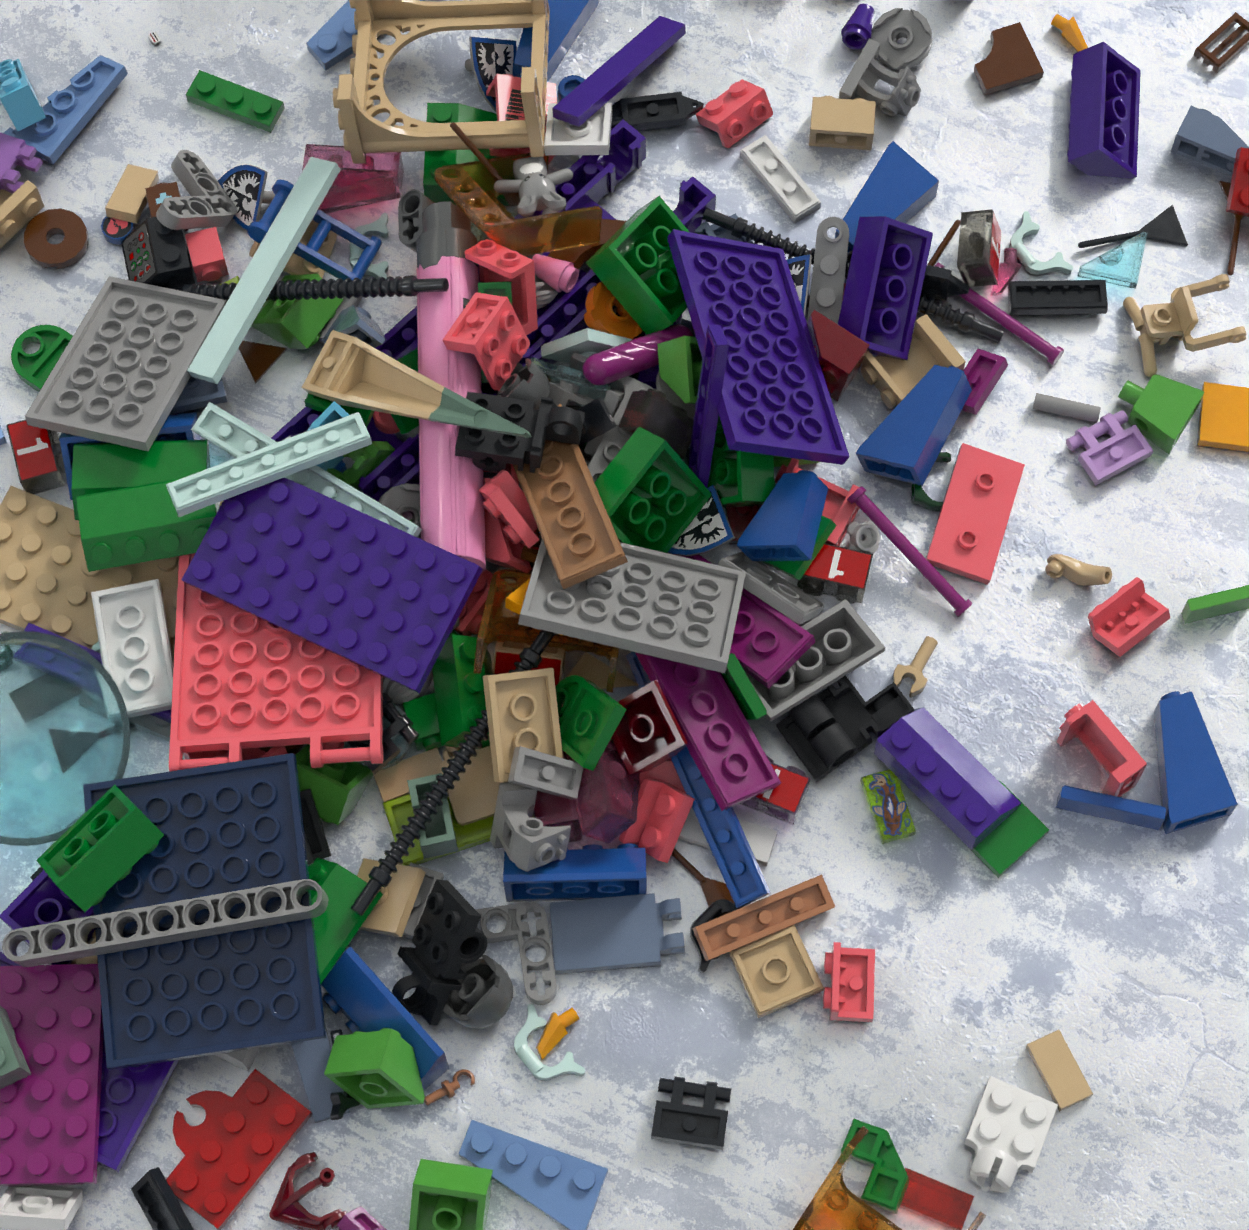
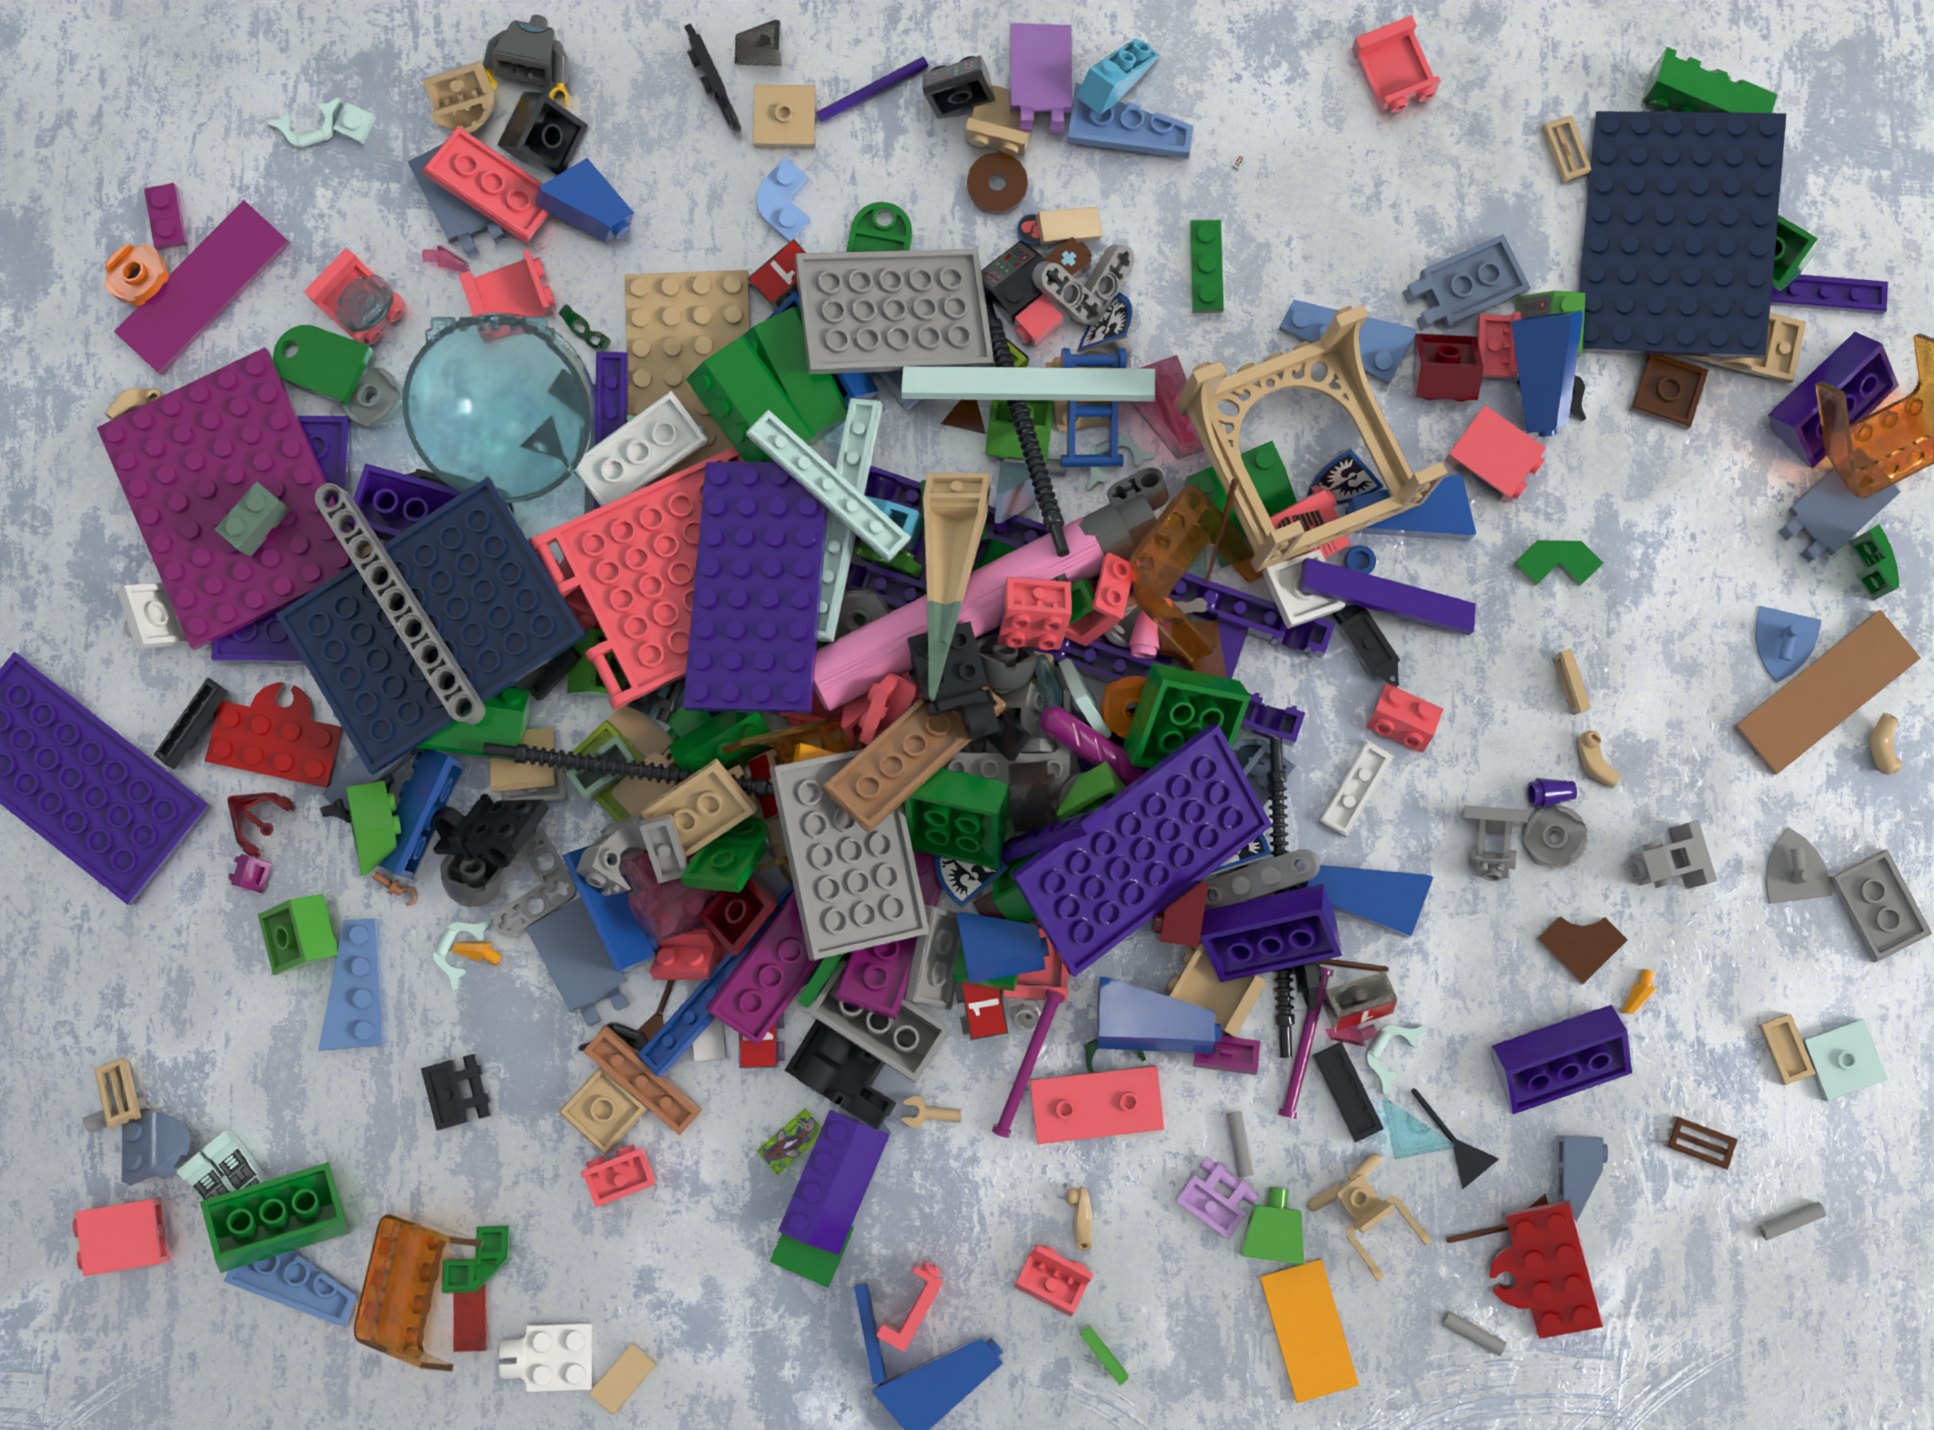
camera: 65 degrees right, 15 degrees up
green slope [36,784,164,912] -> none
light grey animal [494,157,573,217] -> none
tan brick [809,96,876,150] -> none

